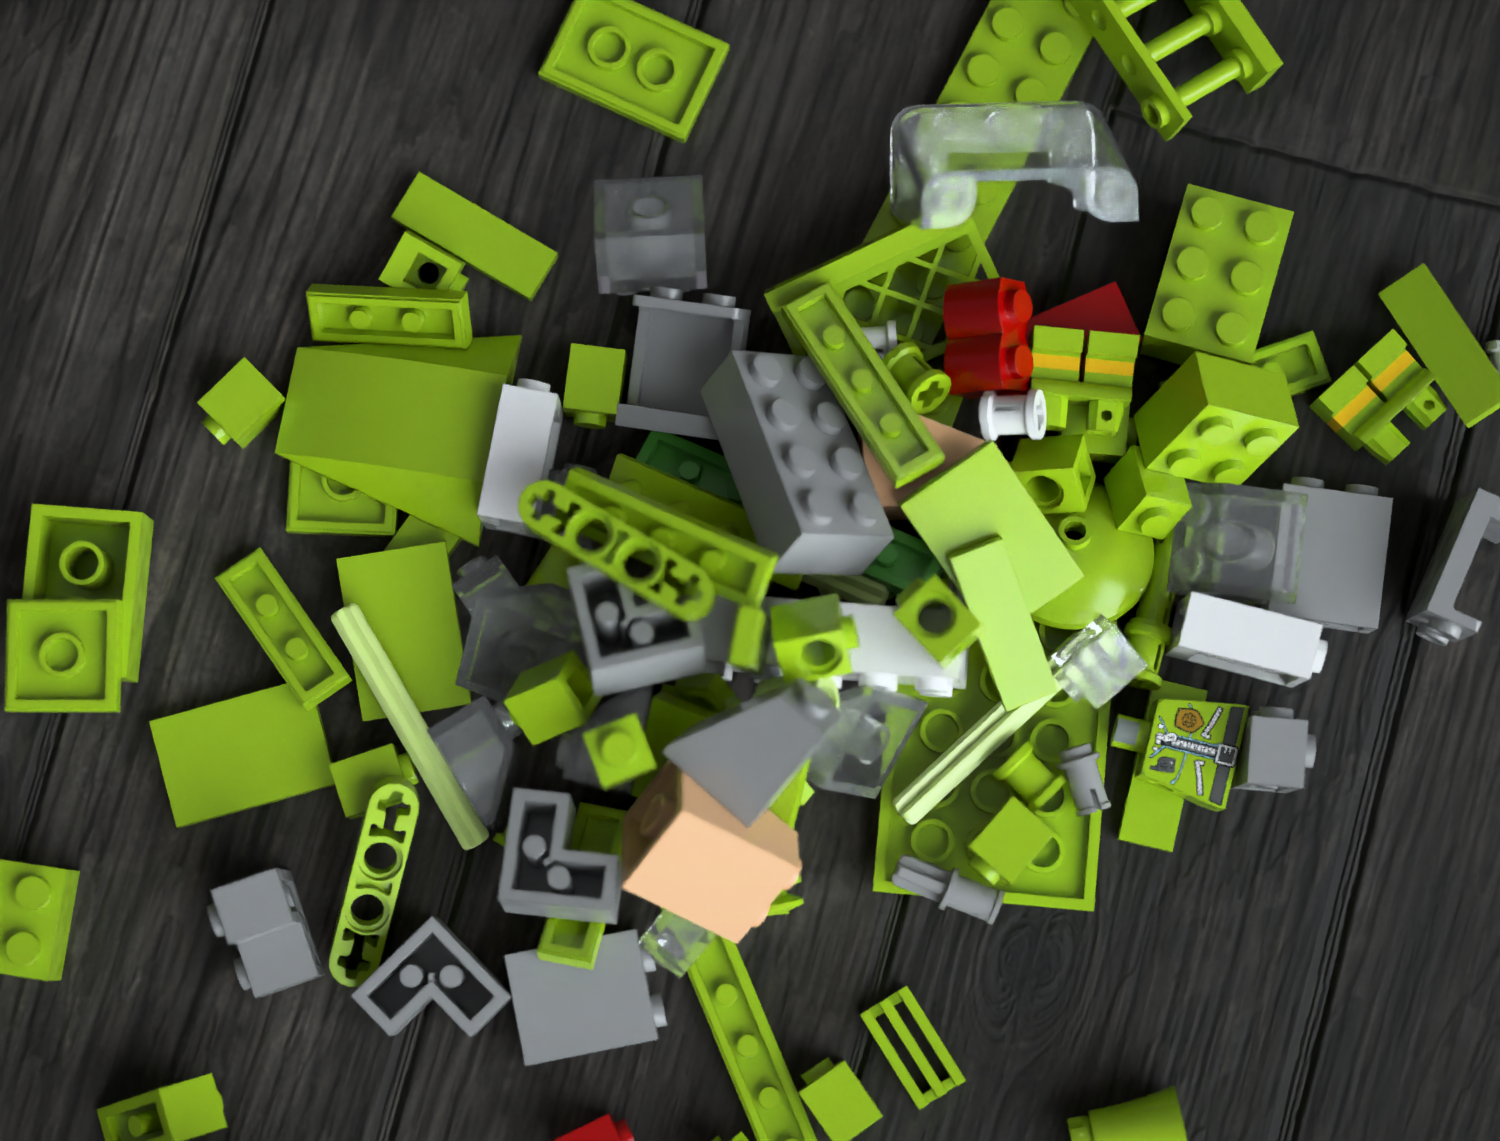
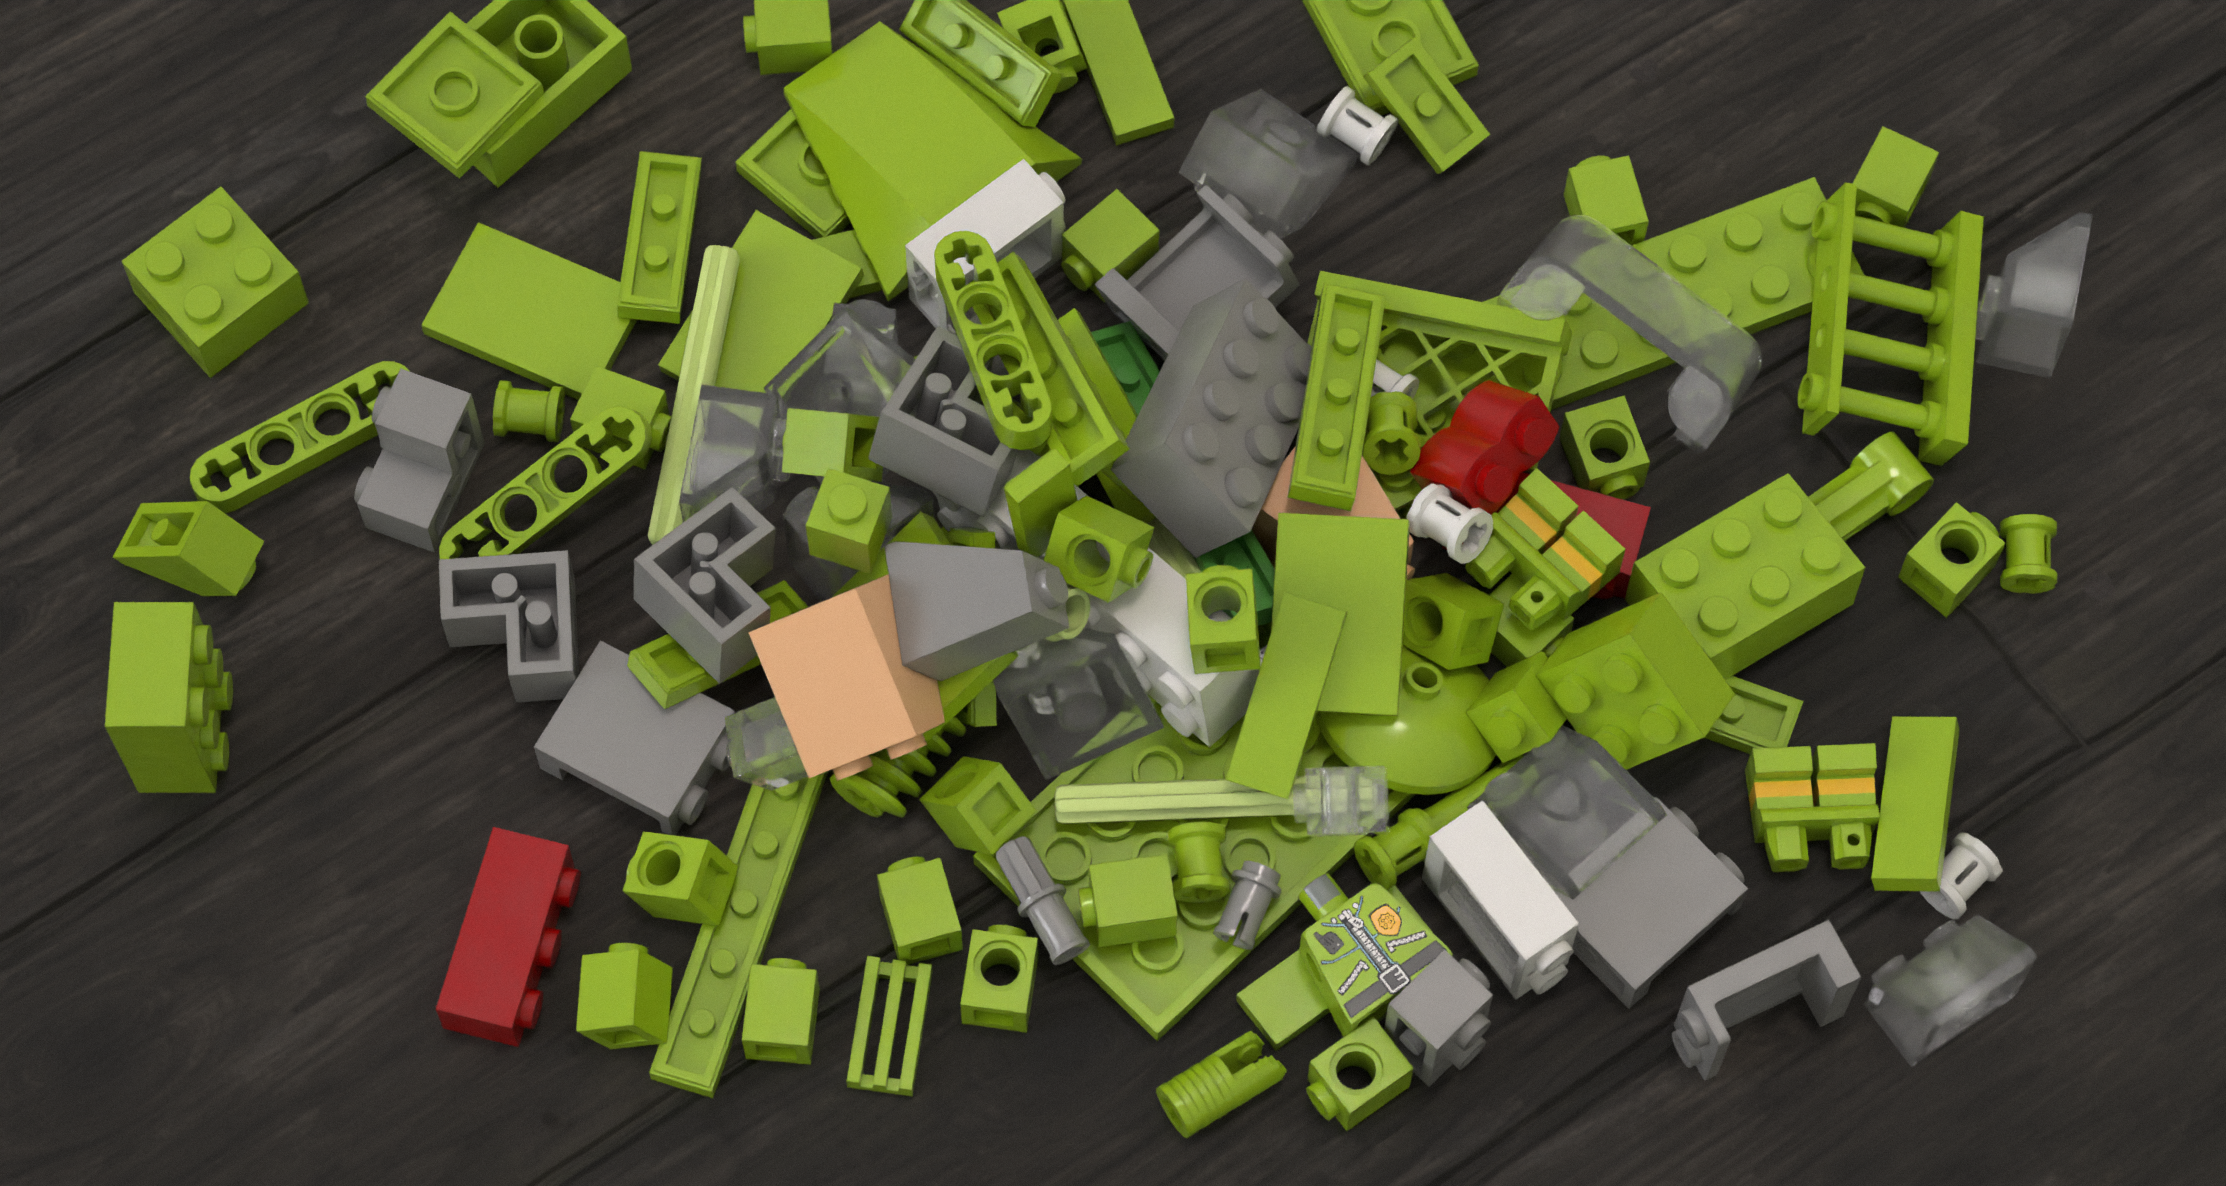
camera: 40 degrees right, 15 degrees down
none -> lime beam [190,361,410,513]
none -> lime bush [493,380,565,442]
none -> lime brick [623,831,739,926]
none -> lime brick [877,857,963,965]
none -> lime brick [919,756,1037,855]
none -> lime brick [960,925,1038,1033]
none -> lime hinge [1156,1031,1287,1139]
none -> lime brick [1306,1016,1414,1131]
none -> white bush [1317,86,1399,166]
none -> lime plate [1363,36,1490,174]
none -> lime brick [1559,396,1650,500]
none -> lime brick [1564,155,1649,260]
none -> lime piece [1808,432,1934,542]
none -> lime brick [1898,502,2005,618]
none -> lime bush [2000,514,2057,594]

